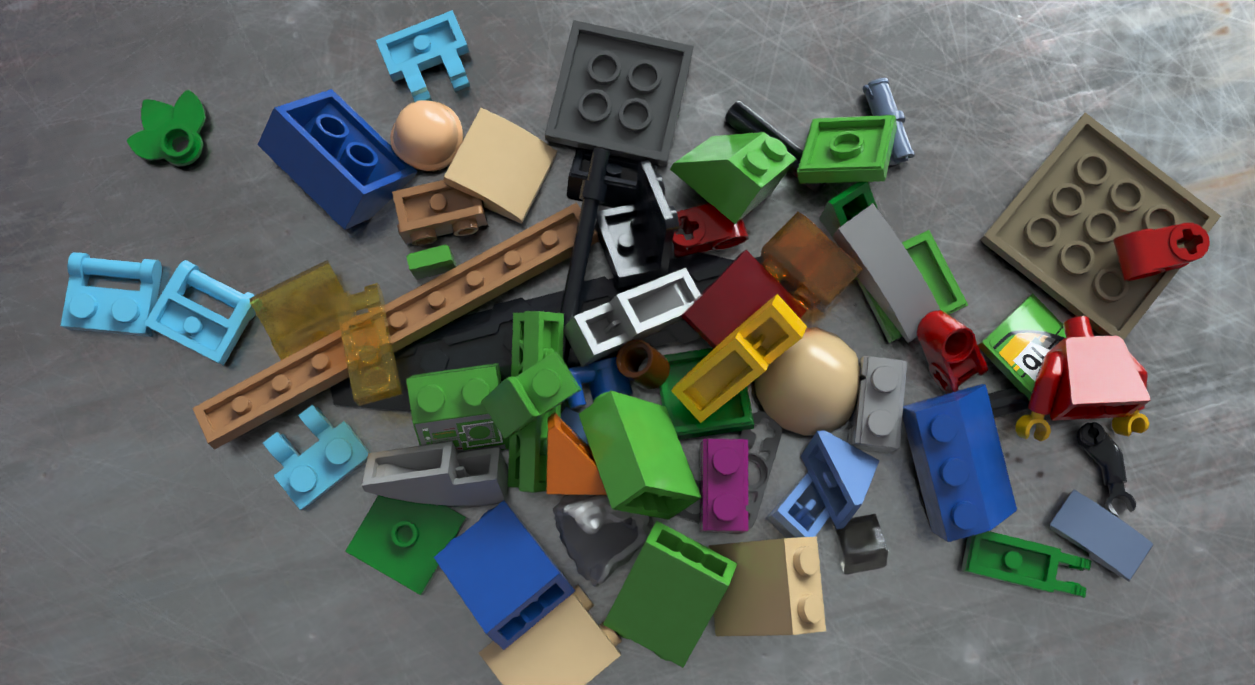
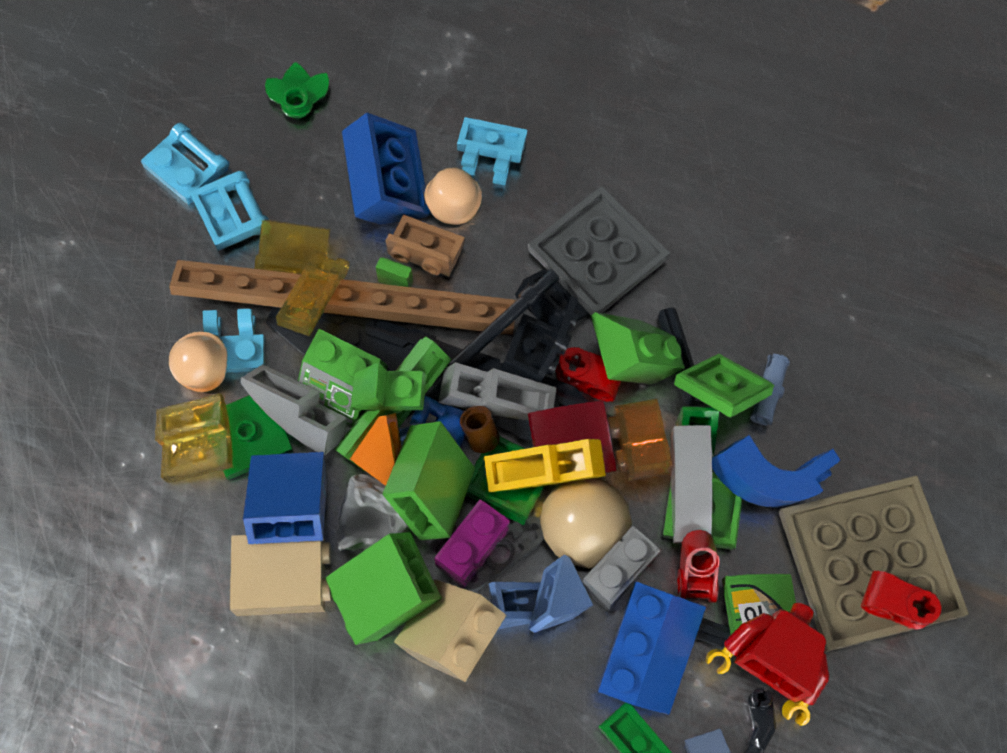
camera: 35 degrees right, 10 degrees down
tan slope [444,108,557,224] -> none
clear smoke slope [833,514,888,574] -> none
none -> clear yellow slope [155,393,233,483]
none -> light nougat helmet [169,332,227,392]
none -> blue arch [712,435,841,507]

